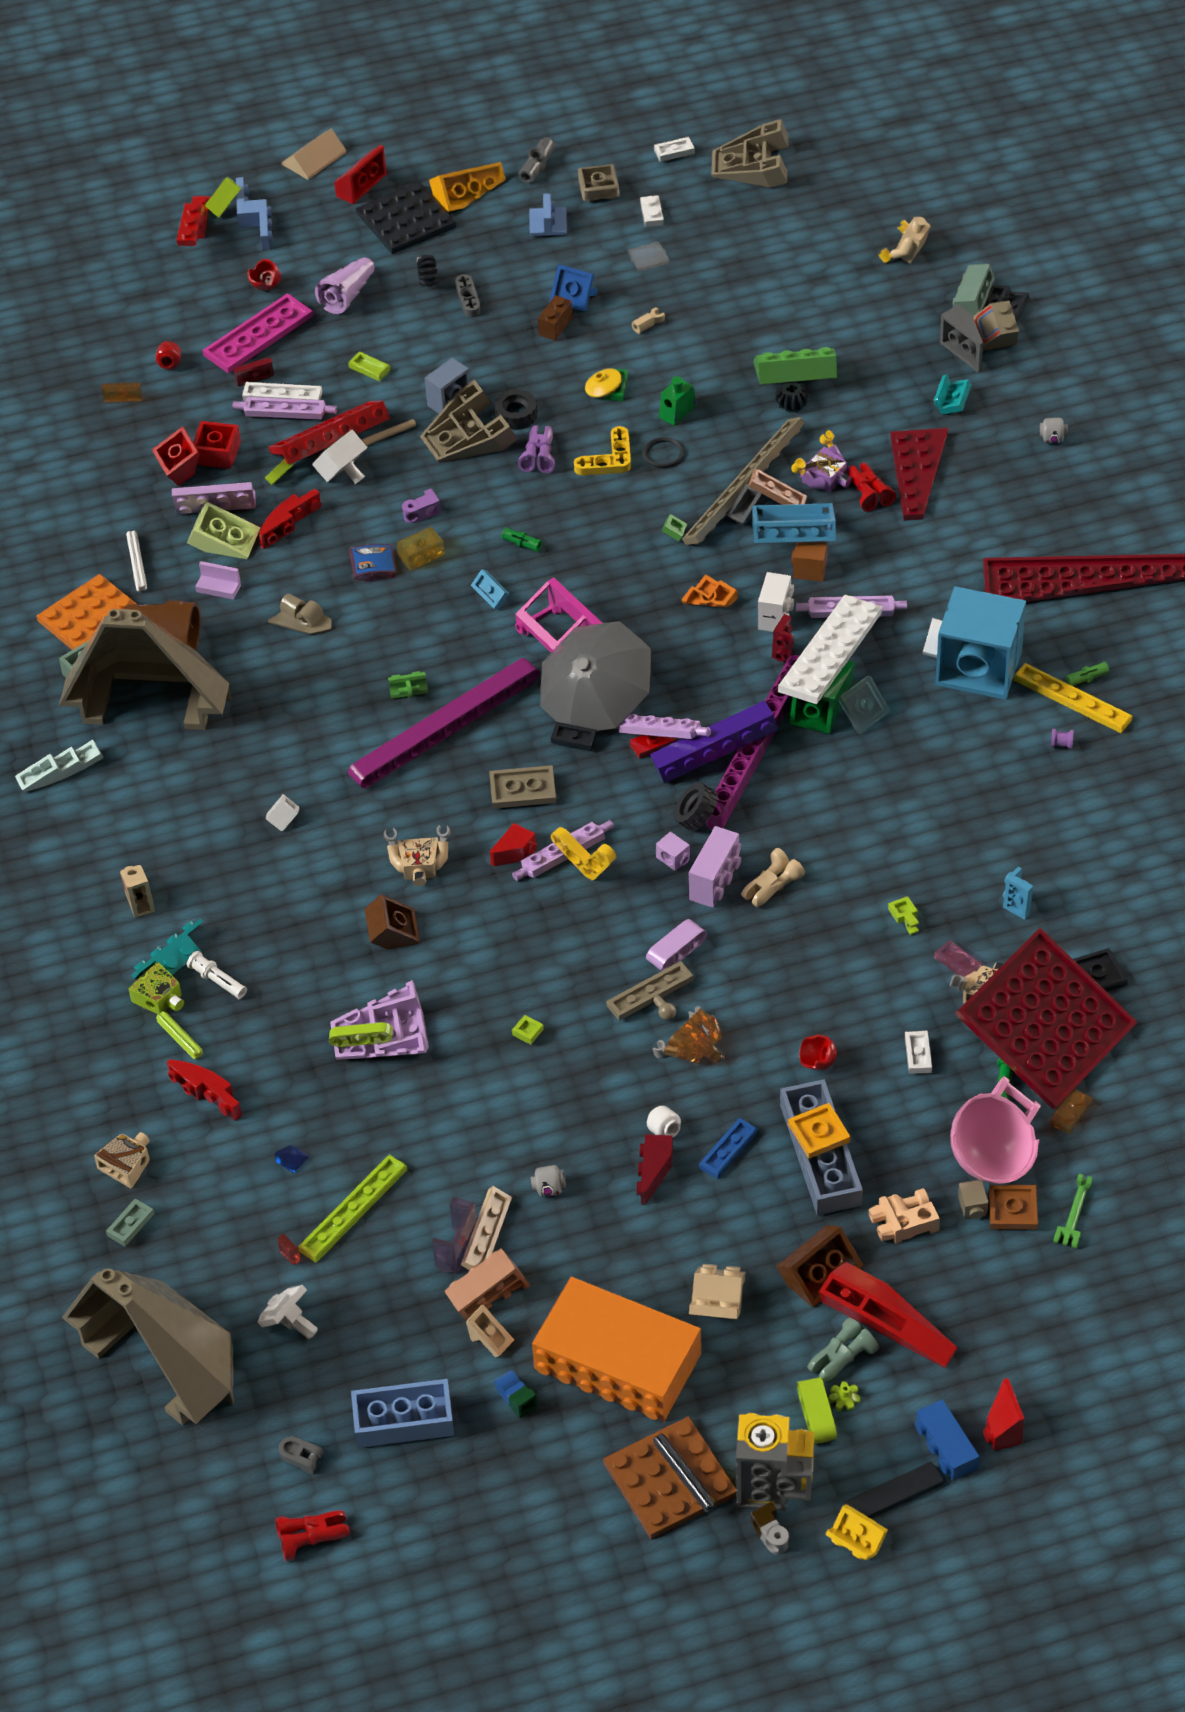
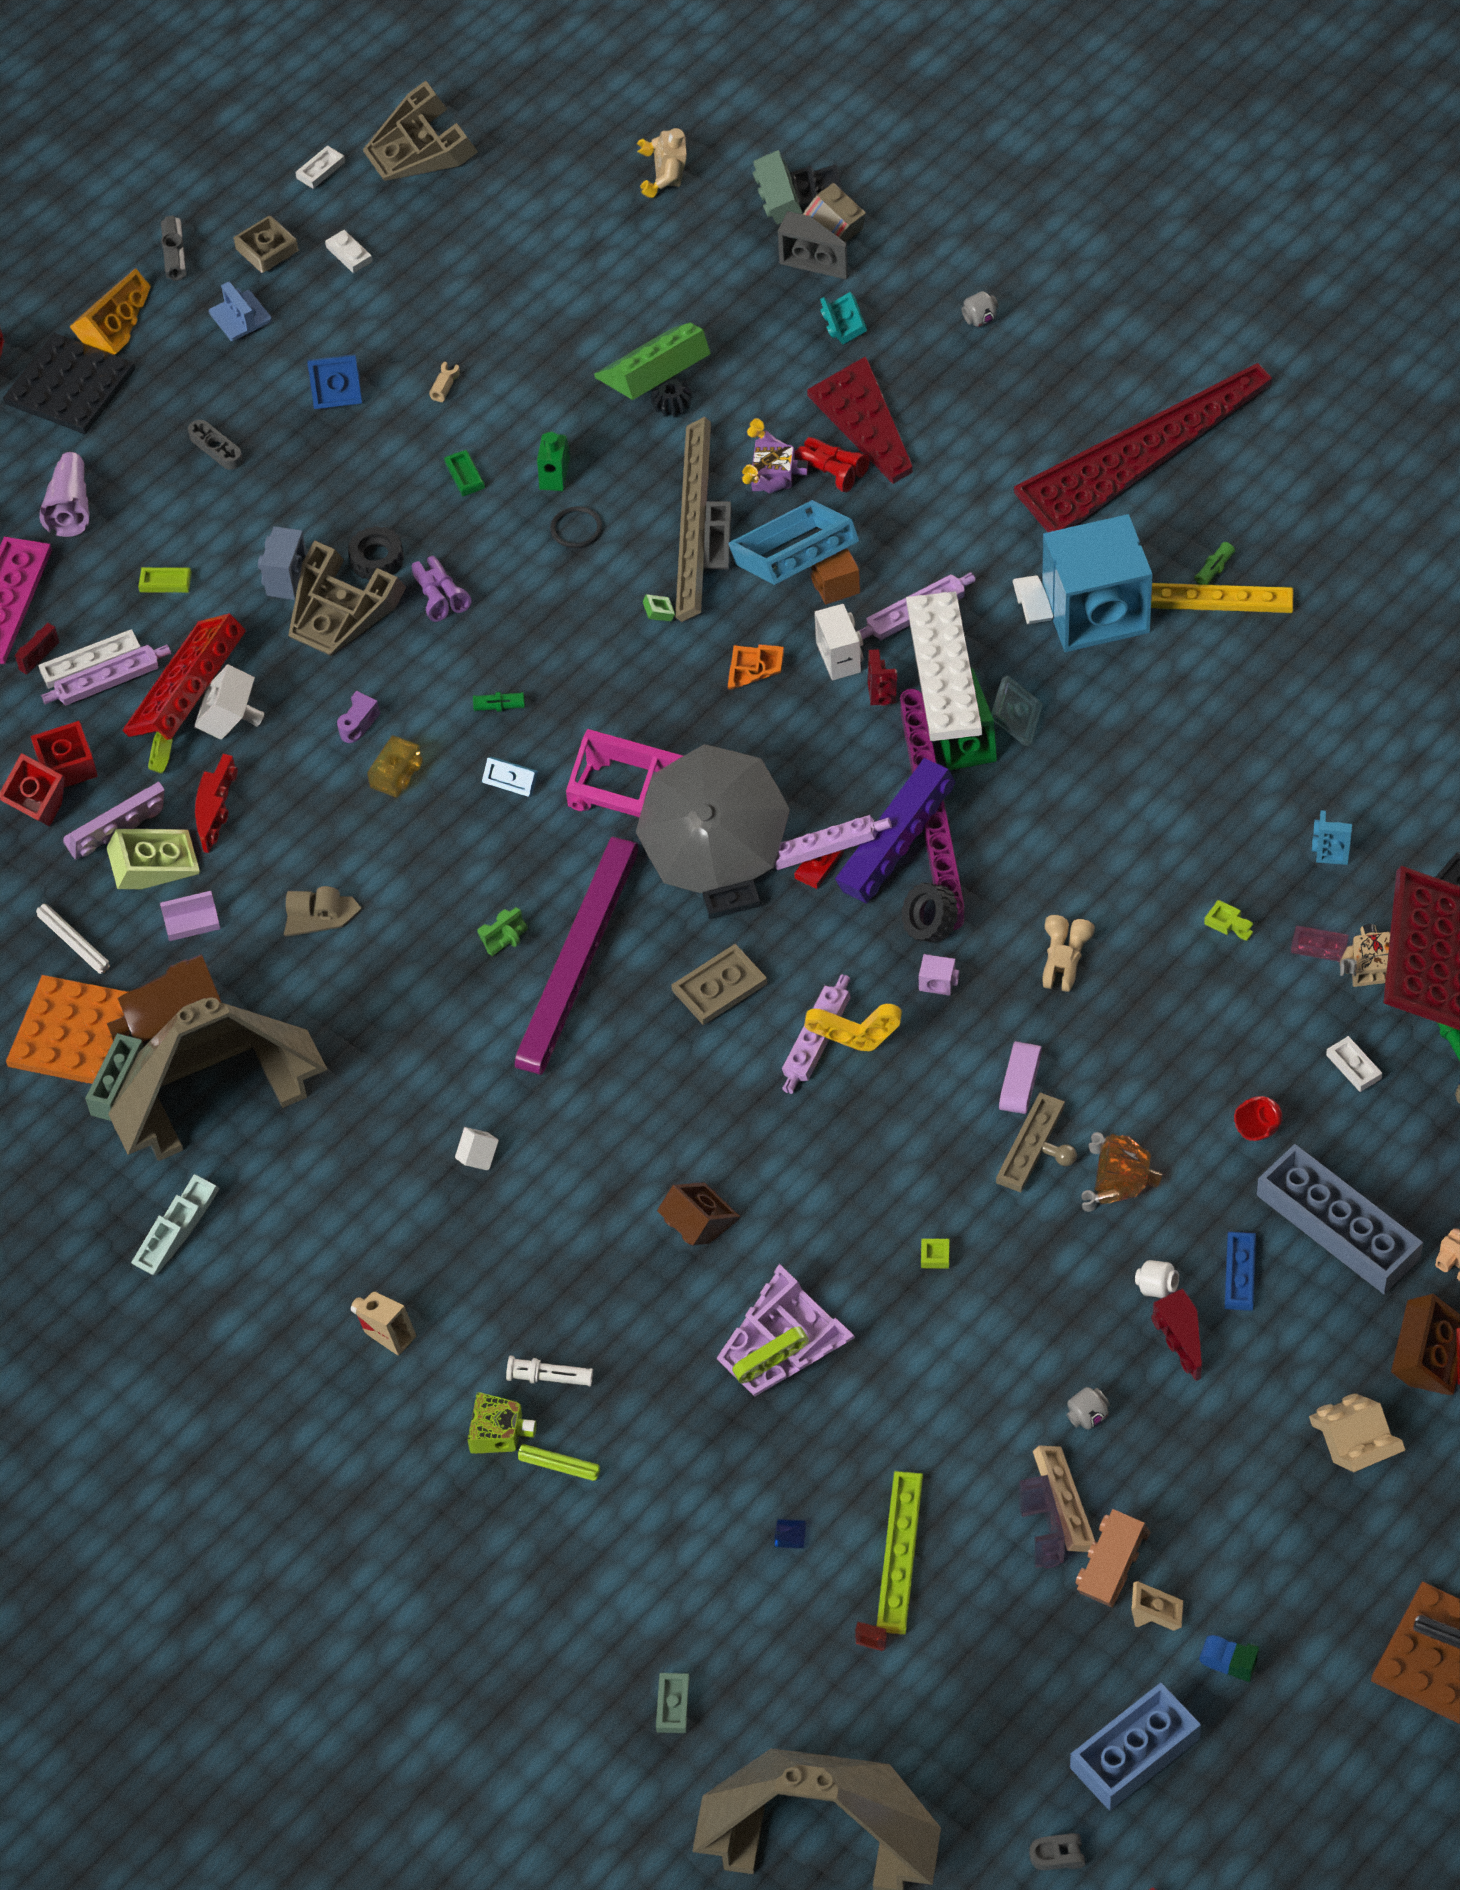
camera: 30 degrees left, 5 degrees up
torso [94,1132,150,1188] -> none
teal bracket [131,918,203,979] -> none
red slope [167,1059,242,1121] -> none
white piece [258,1285,318,1339] -> none
slope [349,544,397,582] -> none
tan bar [361,419,416,446] -> none
tan torso [384,825,451,886] -> none
black gear [416,255,439,287] -> none
red slope [490,823,537,866] -> none
orange brick [532,1277,701,1422] -> none
reddish brown brick [538,295,573,341] -> none
yellow beam [574,426,631,476] -> none
yellow dish [585,369,622,398] -> none
clear piece [628,241,669,271] -> none
lavender brick [689,826,741,908] -> none
nougat tile [749,469,807,505] -> none
light orange plate [788,1103,850,1159] -> none
medium lavender bush [1051,729,1074,749] -> none

